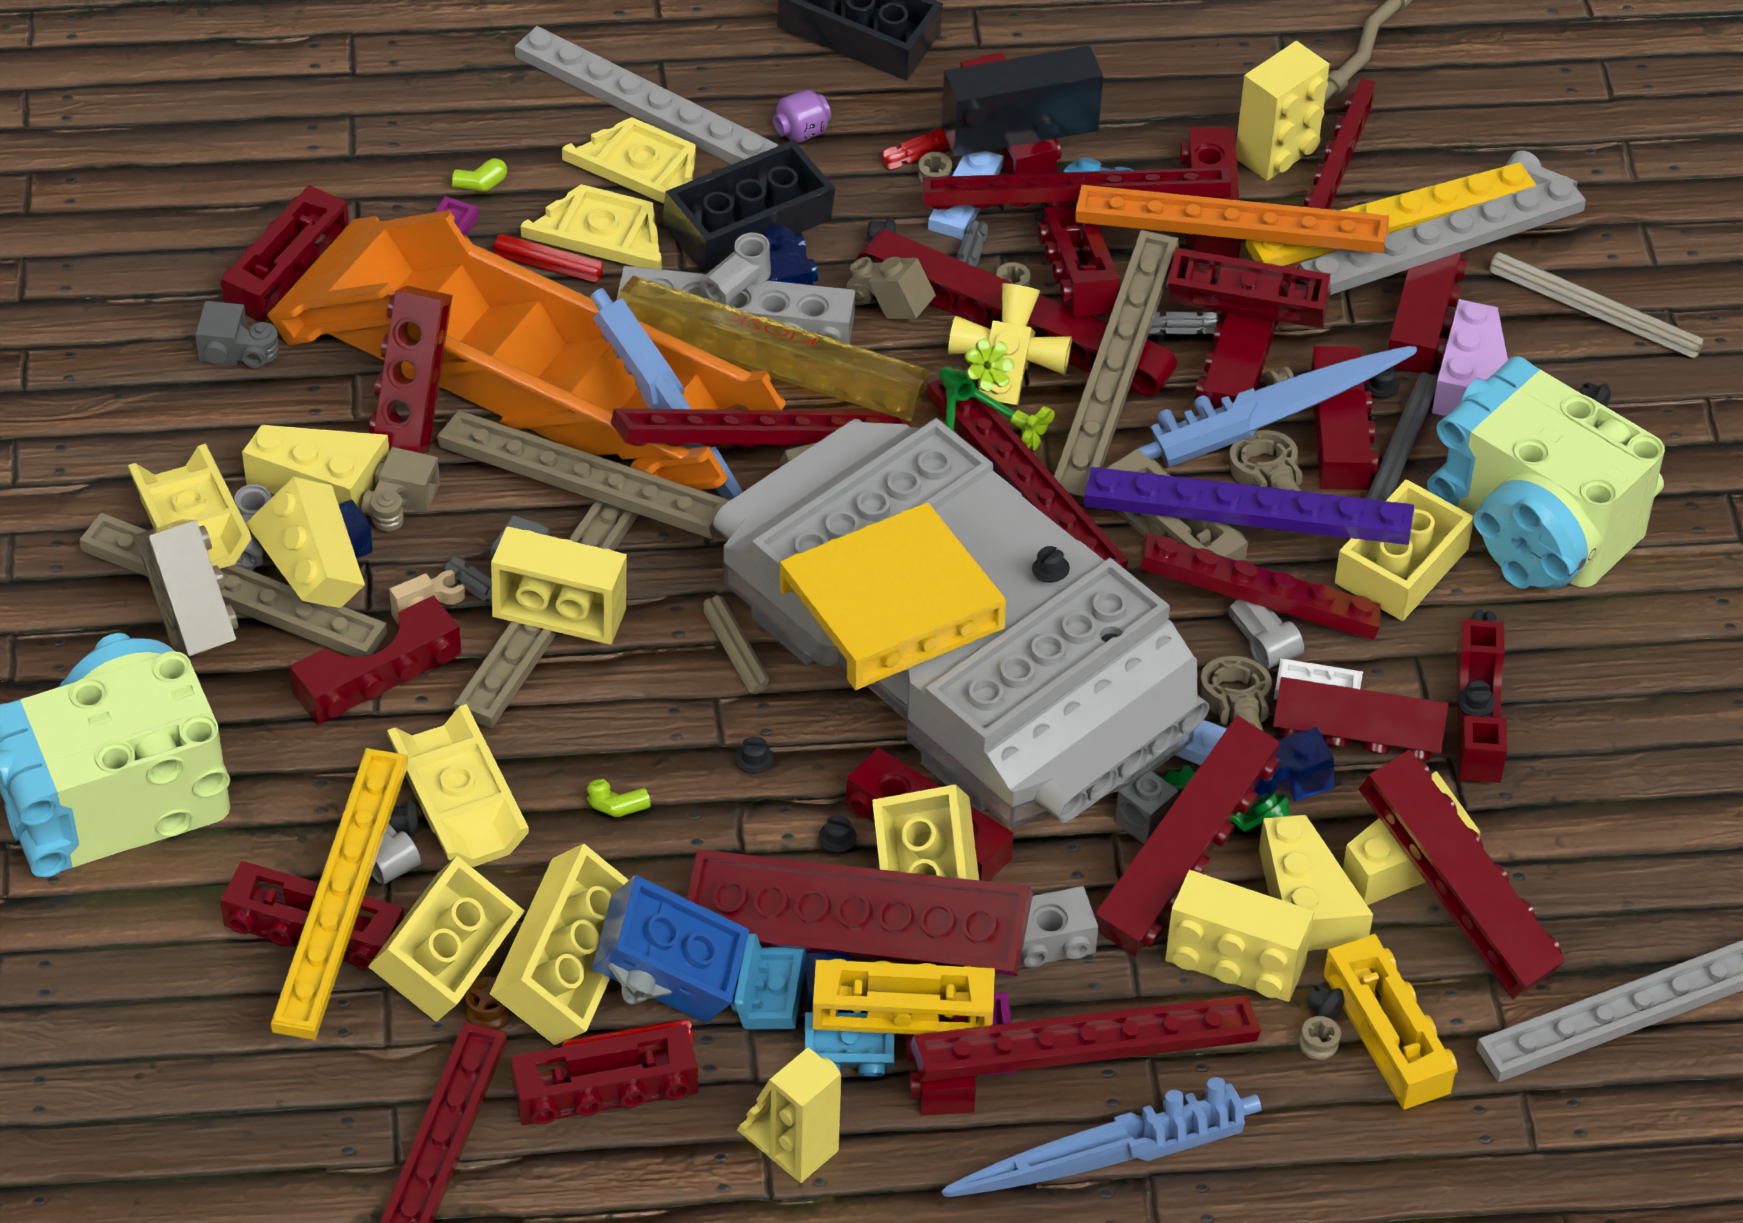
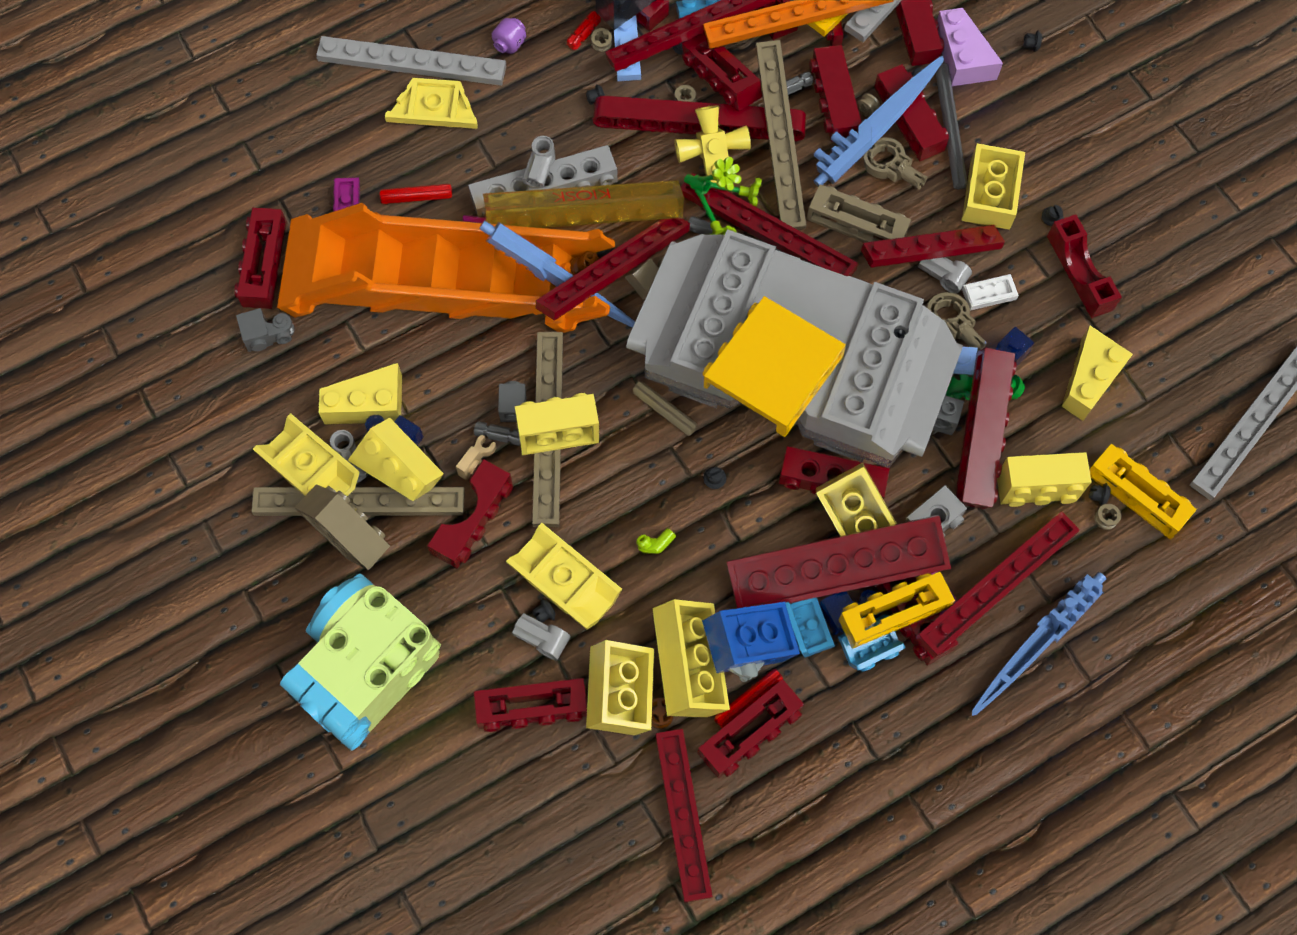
camera: 25 degrees left, 20 degrees up
yellow tile [271,748,408,1040] -> none
dark tan brick [361,447,440,532] -> none
dark red brick [369,286,453,454] -> none
dark tan plate [437,410,730,538] -> none
lime arm [452,158,507,192] -> none
light yellow wing [521,184,662,269] -> none
black brick [662,140,835,272] -> none
light yellow wedge [737,1047,841,1183] -> none
clear blue brick [764,226,818,285] -> none
black piece [818,815,857,853] -> none
dark tan brick [847,257,936,319] -> none
dark grey axle [957,220,988,267] -> none
black piece [1032,546,1070,583] -> none
dark purple plate [1084,467,1414,545] -> none
dark red brick [1168,248,1331,329] -> none
light yellow wedge [1259,815,1373,951] -> none
dark red brick [1273,677,1449,760] -> none
dark red brick [1358,749,1566,1000] -> none
yellowish green piece [1427,356,1665,589] -> none
black piece [1458,680,1495,717] -> none

